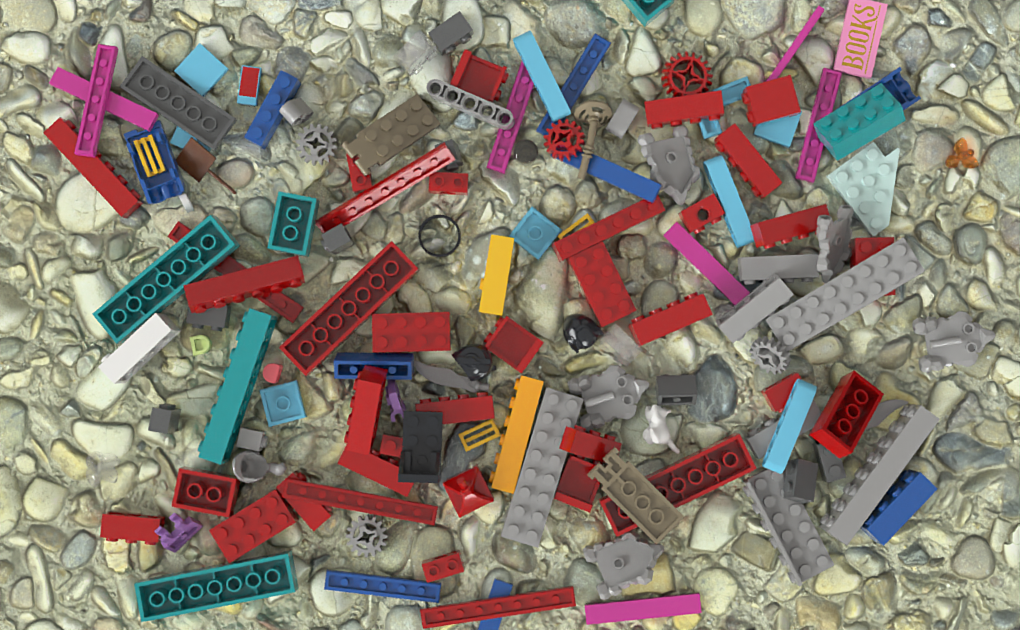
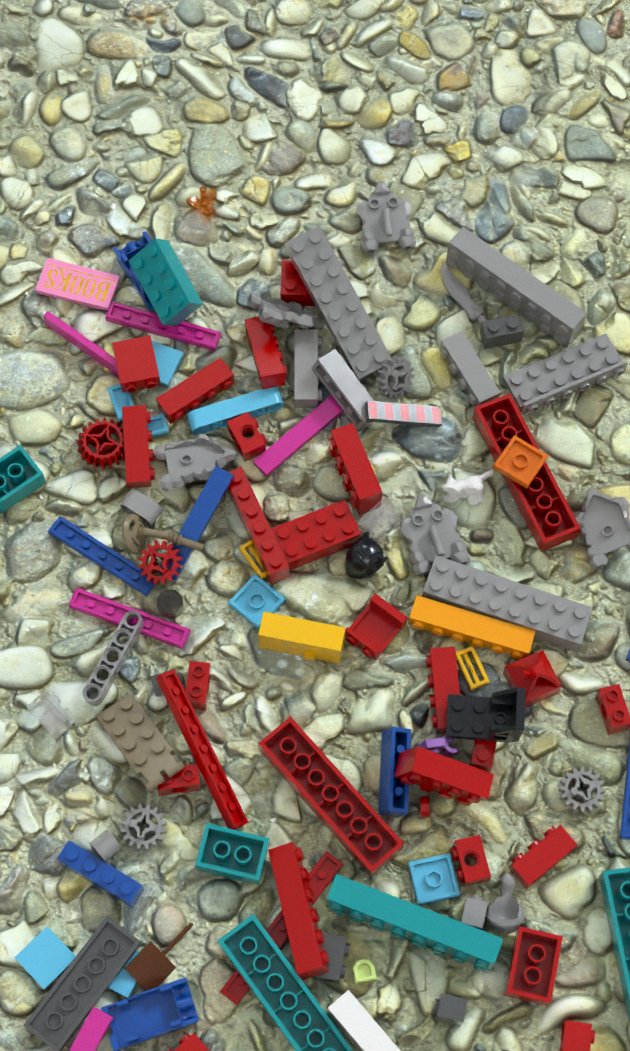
camera: 85 degrees left, 20 degrees down
yellow tile [133,134,167,178] -> none
medium lavender plate [155,512,203,553] -> none
white tile [179,193,194,213] -> none
red brick [209,489,299,563] -> none
red tile [237,65,262,106] -> none
coral brick [263,363,283,384] -> none
red tile [281,478,438,526] -> none
dark grey brick [321,224,355,255] -> none
red brick [337,445,414,497] -> none
red brick [372,312,451,353] -> none
light grey sword [414,359,490,393] -> none
black tyre [418,215,461,257] -> none
dark grey brick [428,11,473,56] -> none
red panel [450,49,509,103] -> none
black helmet [452,344,496,382] -> none
medium azure beam [513,31,571,123] -> none
red panel [554,454,604,513] -> none
red brick [559,425,622,463] -> none
dark tan hinge [587,447,684,545] -> none
dark grey brick [655,374,698,406] -> none
red brick [761,372,802,413] -> none
medium azure beam [762,378,817,474] -> none
dark grey brick [783,459,818,503] -> none
red brick [809,370,884,459] -> none
light aqua wing [826,142,900,237] -> none
blue brick [861,469,937,546] -> none
none -> tile [365,401,442,427]
none -> red tile [420,796,430,818]
none -> red brick [451,835,491,887]
none -> orange plate [493,435,549,489]

